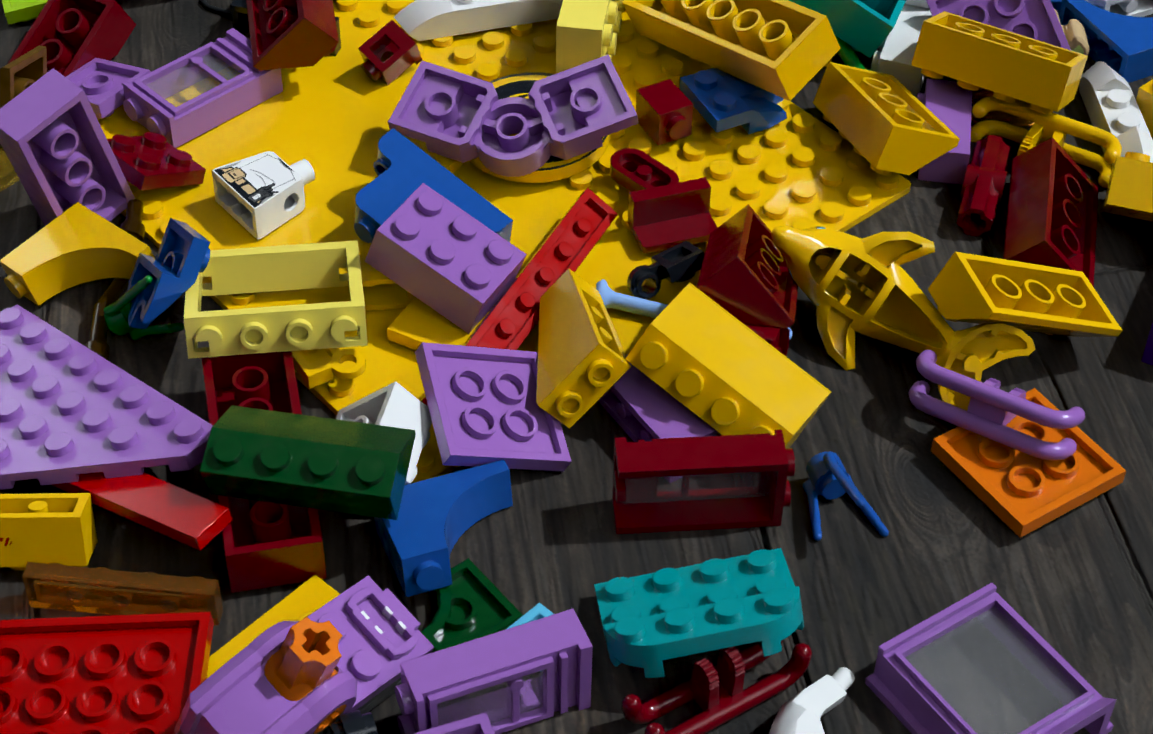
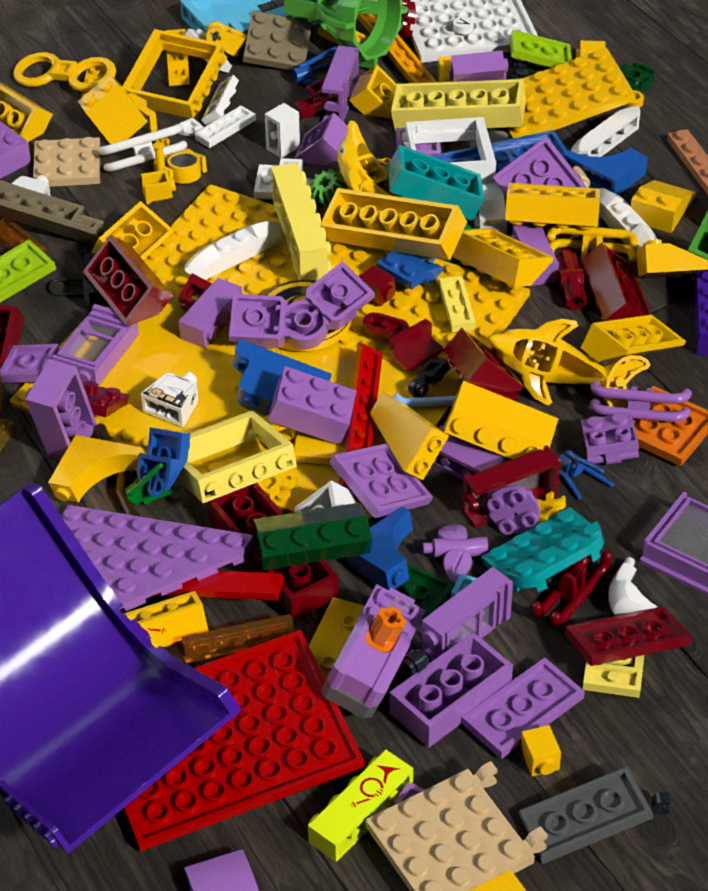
camera: 20 degrees left, 0 degrees up
none -> medium lavender brick [178,277,243,348]
none -> medium lavender plant [422,524,488,584]
none -> light yellow plate [439,276,476,332]
none -> medium lavender plate [487,485,540,535]
none -> yellow plate [536,492,566,525]
none -> medium lavender plate [581,413,639,465]

